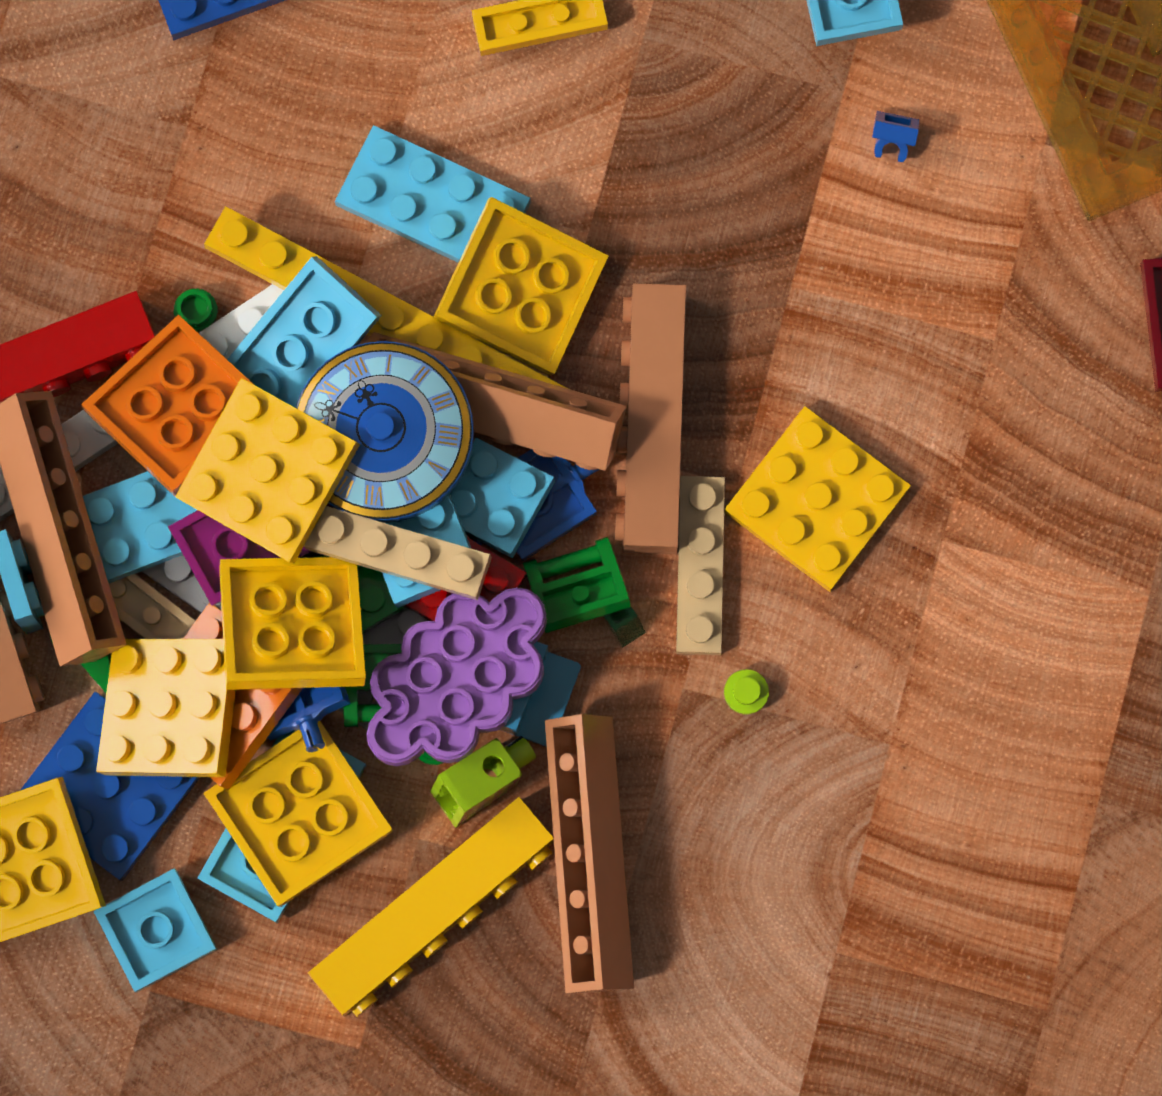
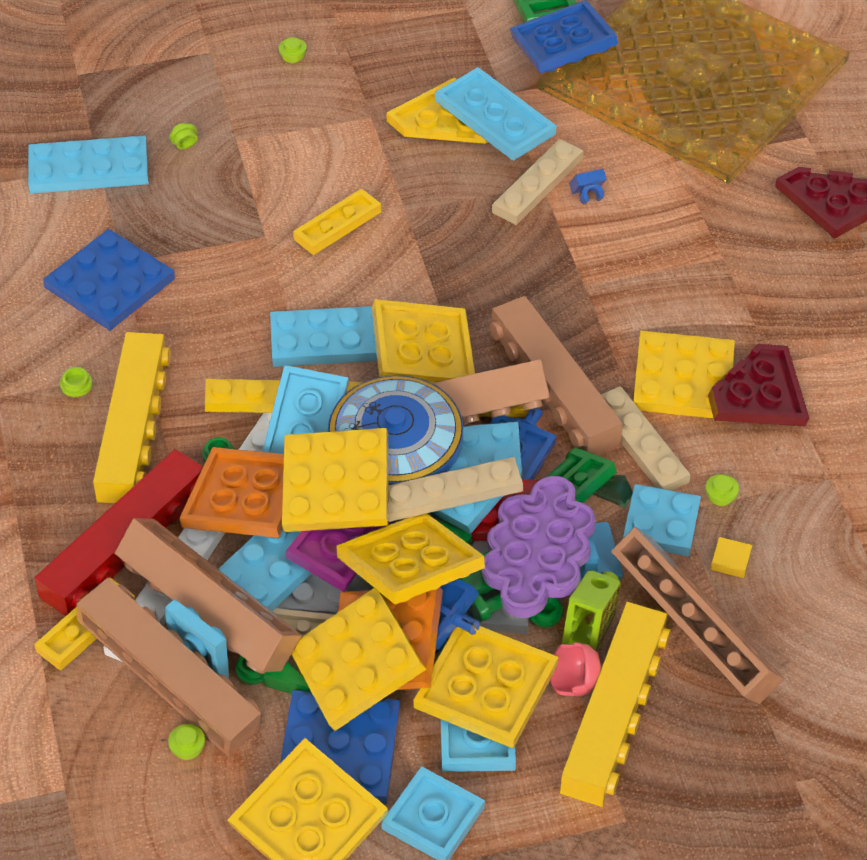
camera: 30 degrees left, 30 degrees down
none -> lime plate [60,367,93,397]
none -> yellow brick [93,332,171,503]
none -> tan plate [492,139,584,225]
none -> coral hair [550,642,602,697]
none -> medium azure plate [623,484,701,556]
none -> dark red plate [708,344,810,427]
none -> yellow tile [711,537,752,578]

